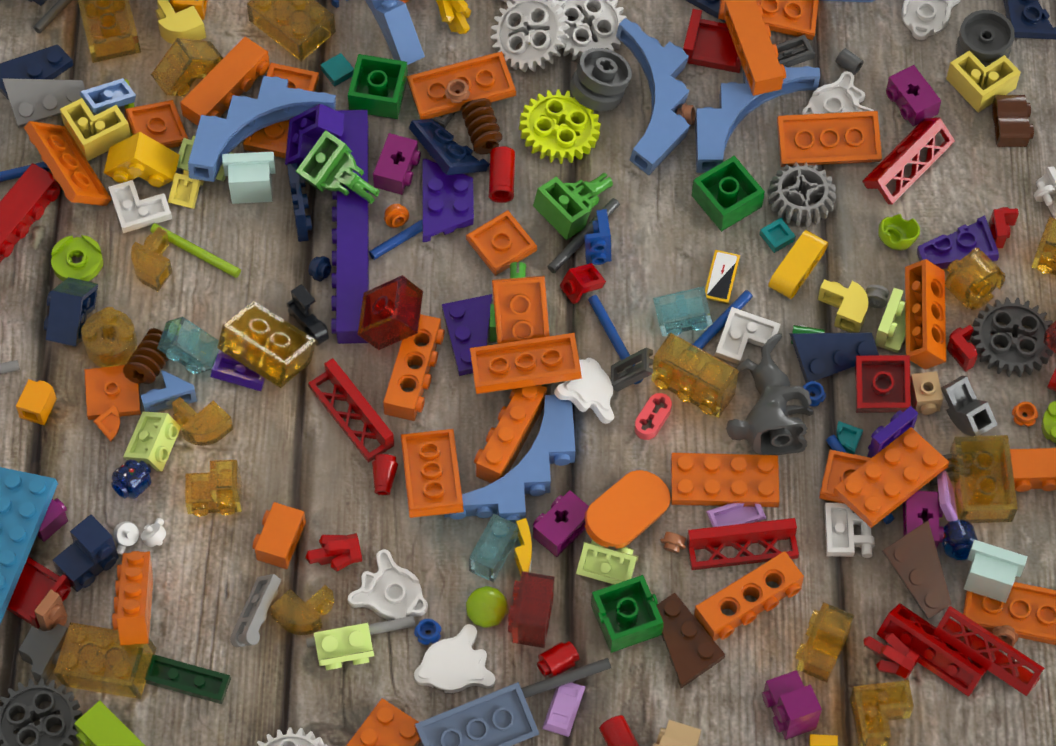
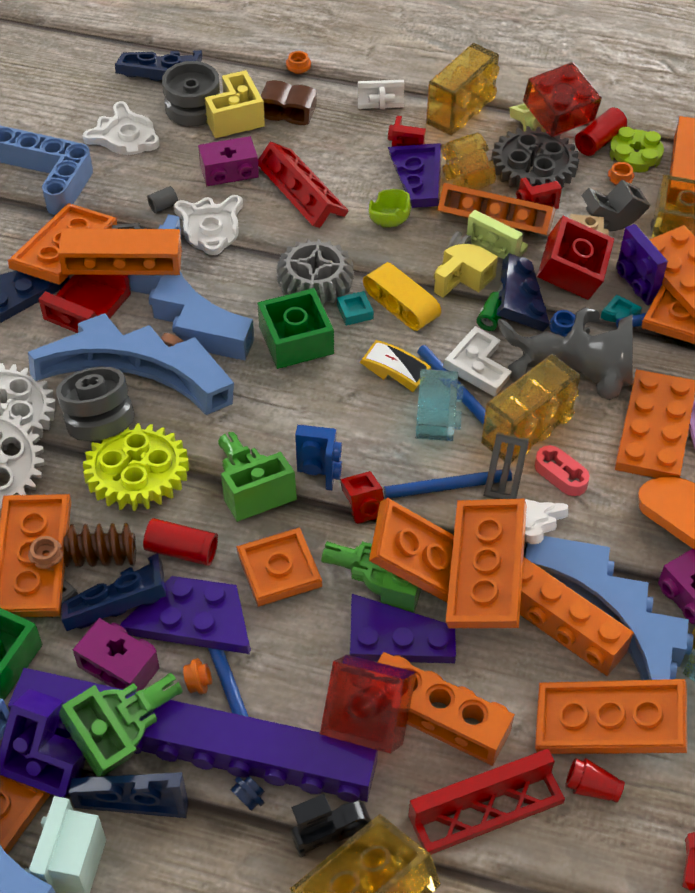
camera: 75 degrees left, 10 degrees down
dark grey piece [547,198,620,273] -> none
orange plate [777,111,882,167] -> none

